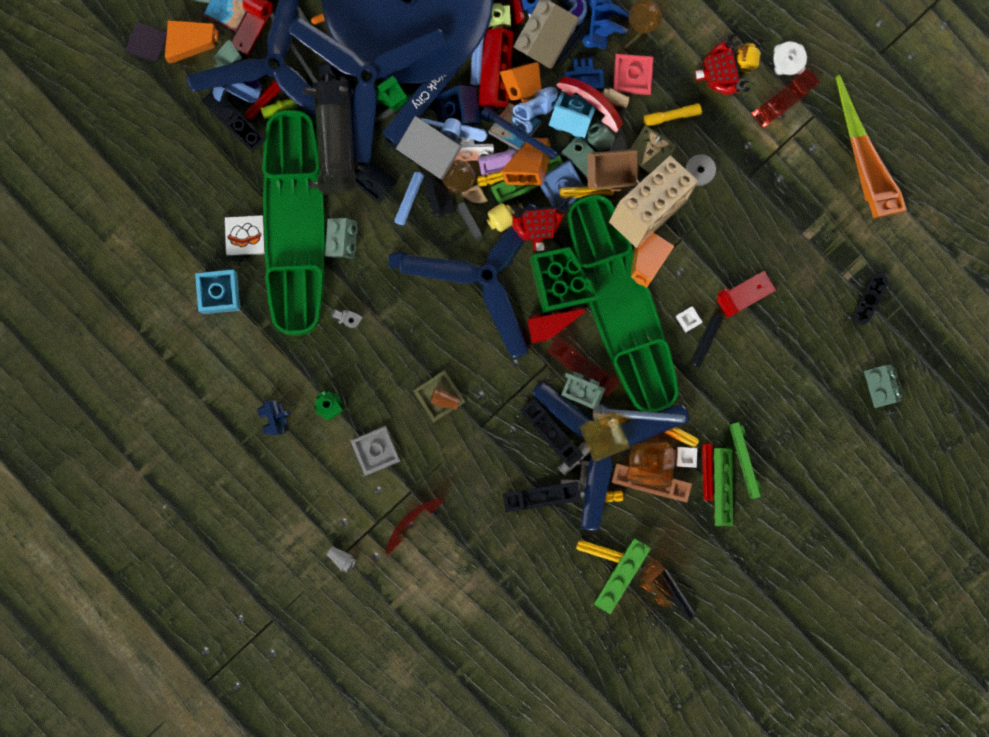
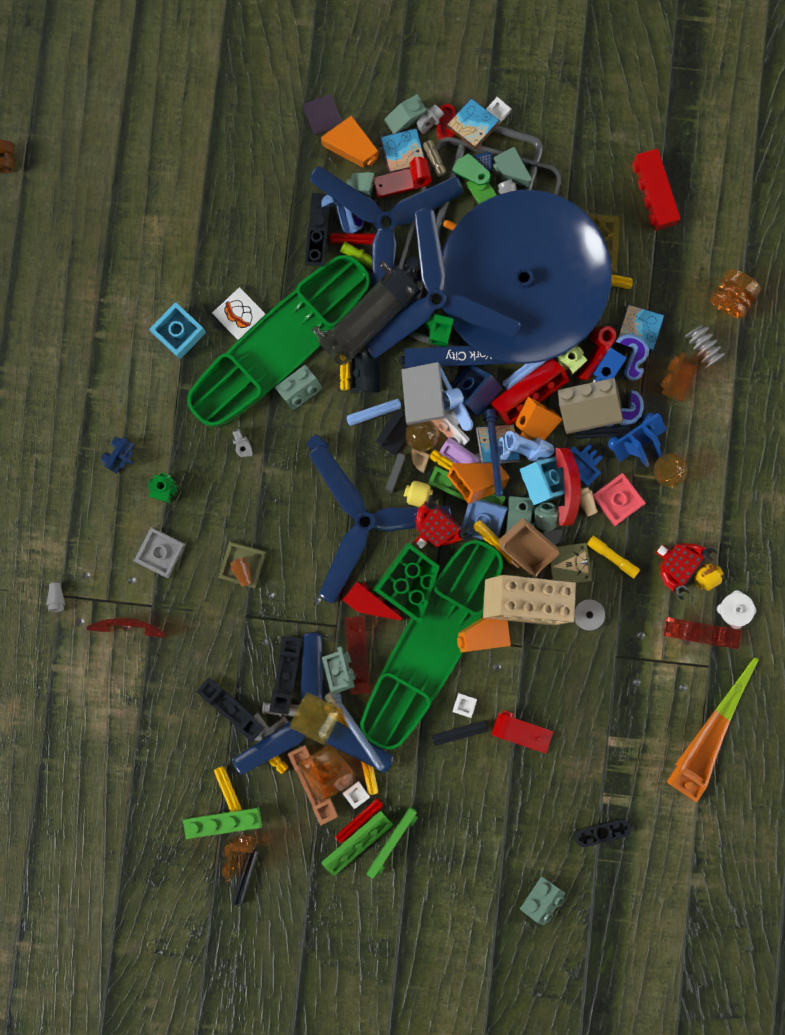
camera: 50 degrees right, 0 degrees up
none -> yellow axle [340,353,351,391]

